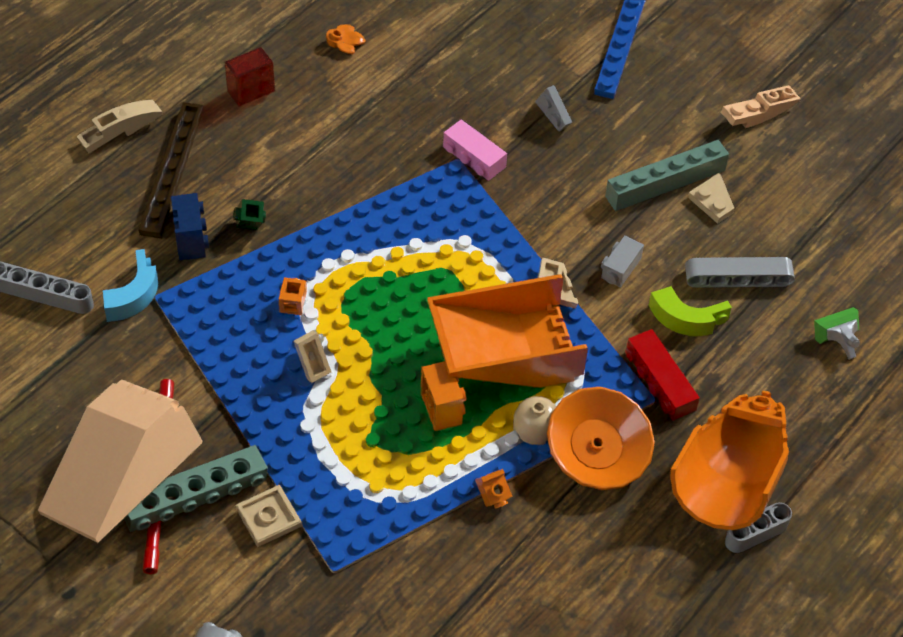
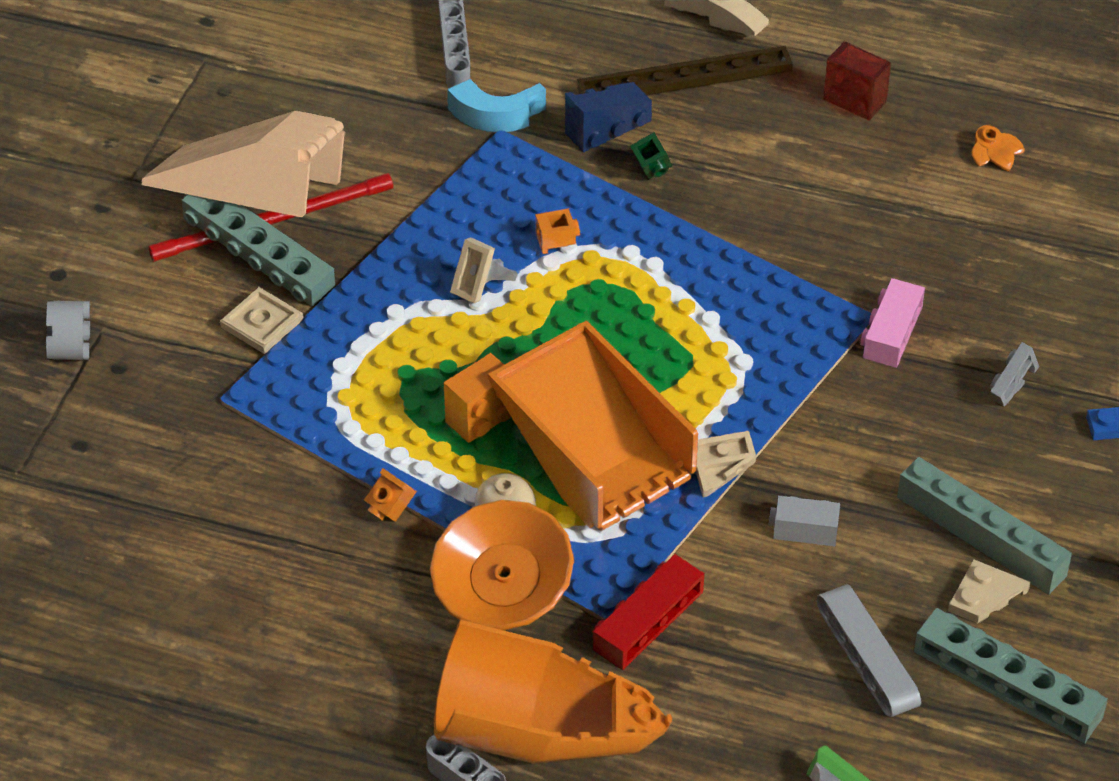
camera: 70 degrees right, 5 degrees down
lime arch [648,286,732,336] -> none
none -> sand green brick [914,608,1108,744]

